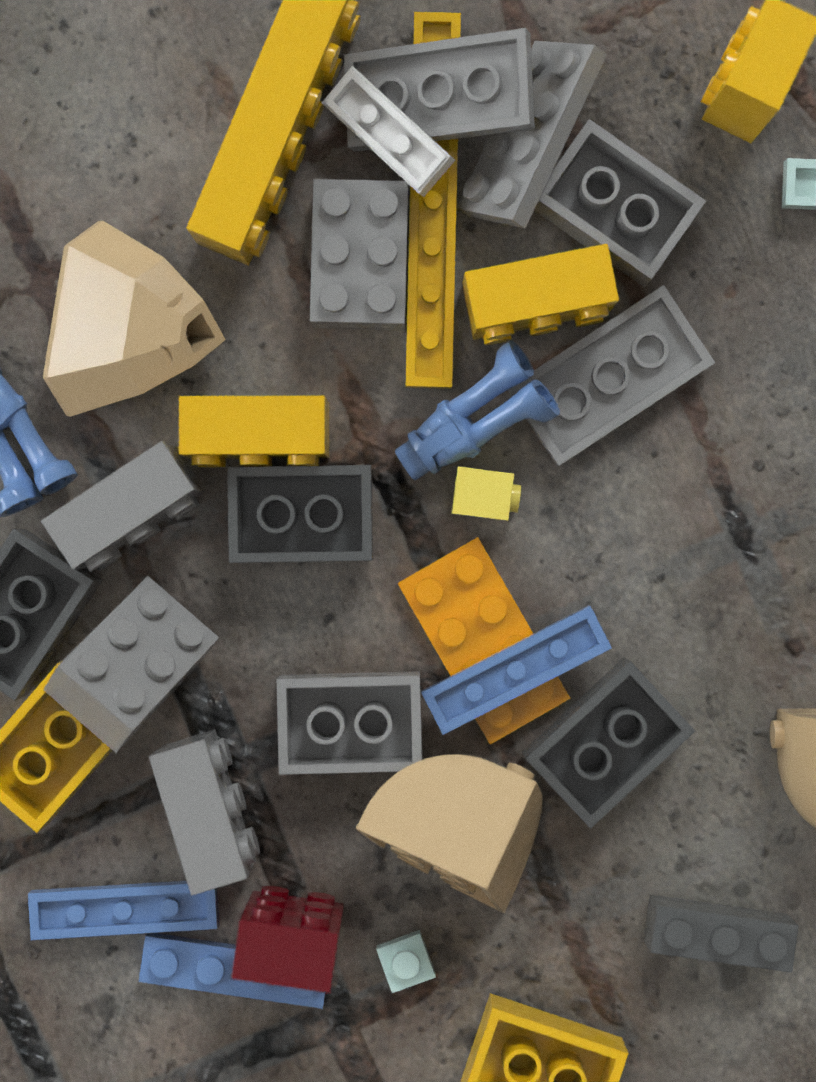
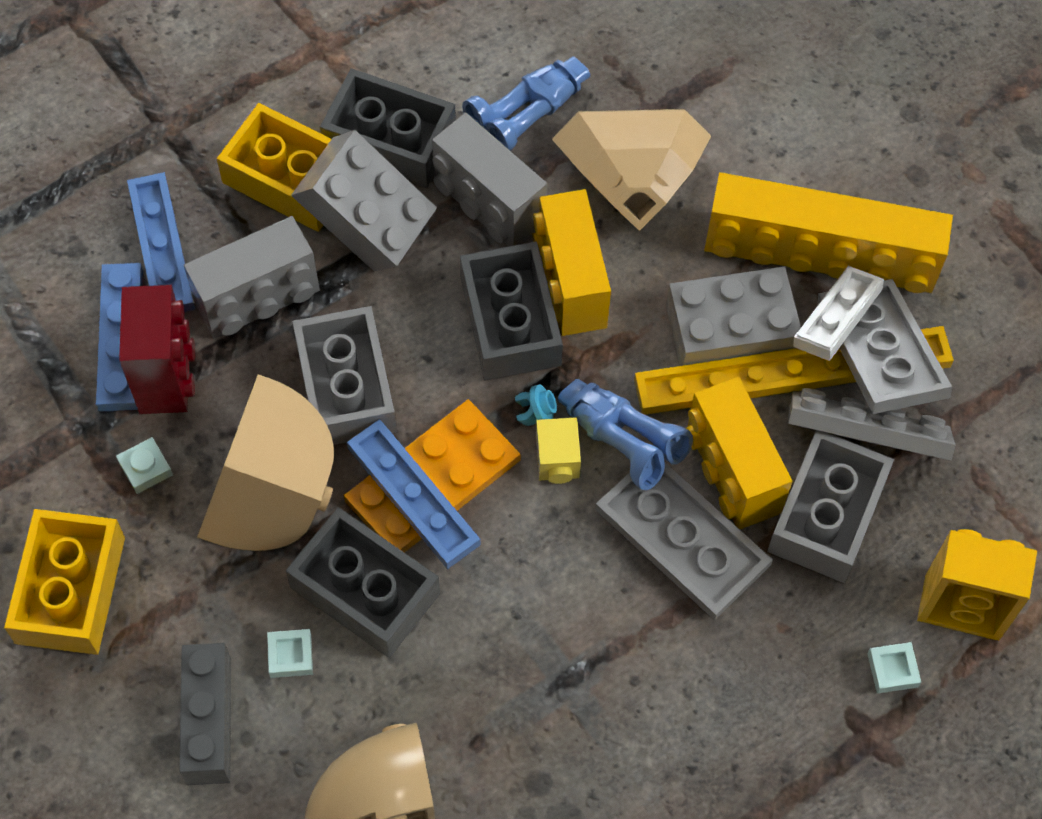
camera: 75 degrees right, 25 degrees down
none -> light aqua plate [267,629,313,678]
none -> medium azure plate [515,384,557,426]

